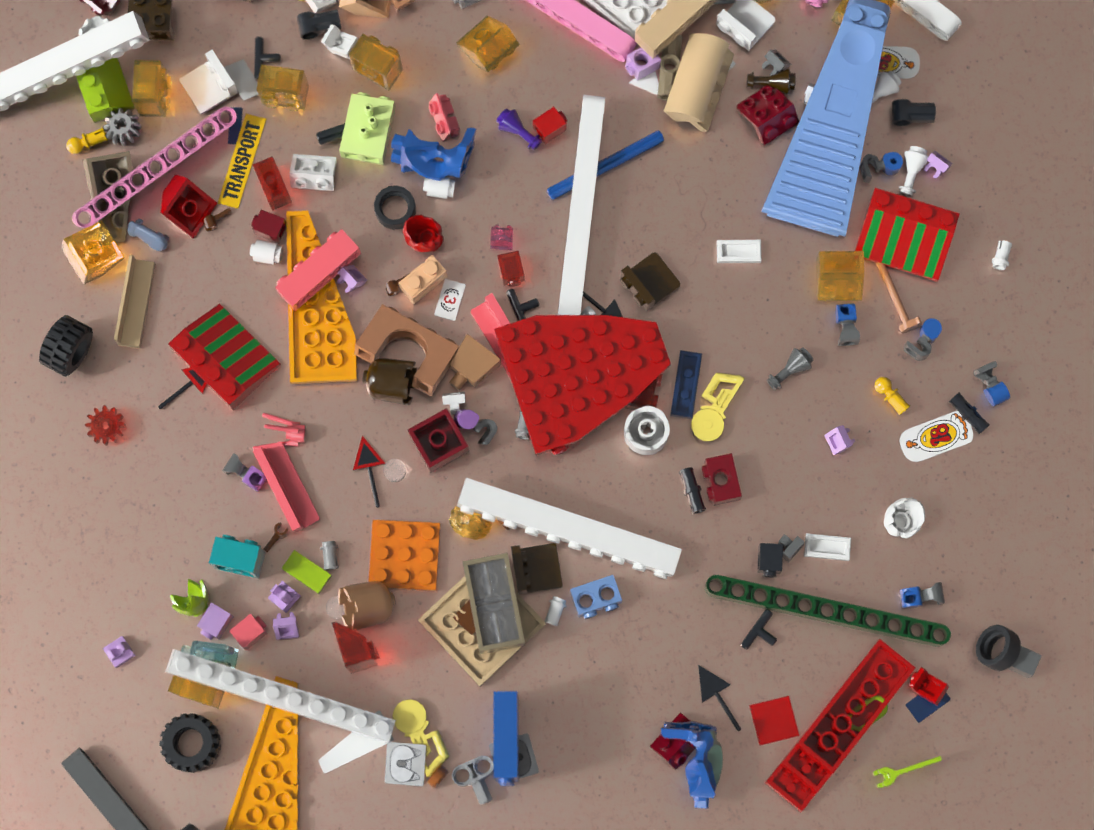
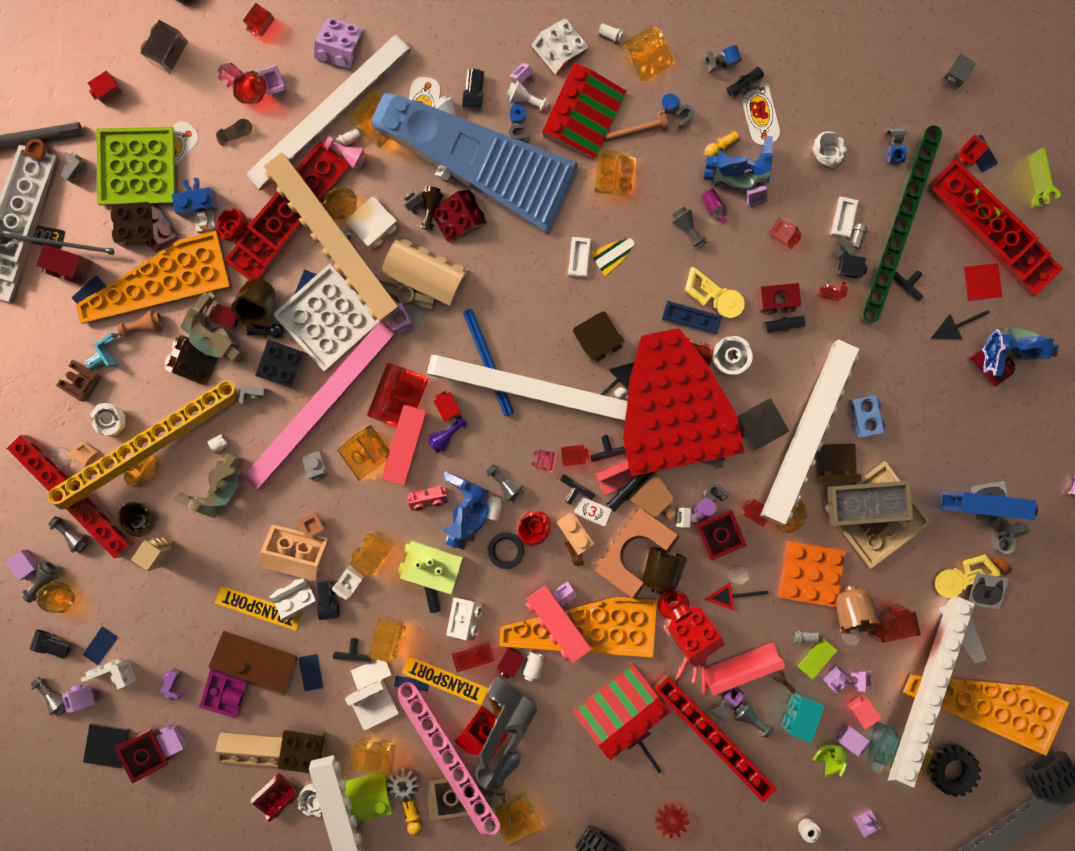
camera: 85 degrees left, 10 degrees up
tan panel [114,255,156,348] -> none
white pin [544,596,566,627] -> none
leg [836,303,860,346] -> none
black tyre [976,624,1021,671] -> none
none -> dark blue sticker [299,654,323,691]
none -> clear red slope [367,362,428,427]
none -> coral panel [382,405,426,485]
none -> dark grey panel [475,677,537,790]
none -> dark grey piece [486,464,525,503]
none -> white bracket [531,19,589,74]
none -> black piece [560,475,595,505]
none -> sticker [590,238,634,276]
none -> black pin [606,472,654,512]
none -> clear yellow bracket [620,25,674,82]
none -> red brick [652,673,777,803]
none -> red brick [658,590,725,667]
none -> magenta piece [701,188,727,224]
none -> blue hips [703,136,773,189]
none -> flat silver piece [732,701,774,738]
none -> clear smoke brick [737,398,790,451]
none -> clear red brick [741,498,768,527]
none -> clear red bracket [769,217,802,249]
none -> white brick [798,819,821,843]
none -> clear red bracket [816,280,848,302]
none -> light grey pin [851,224,868,249]

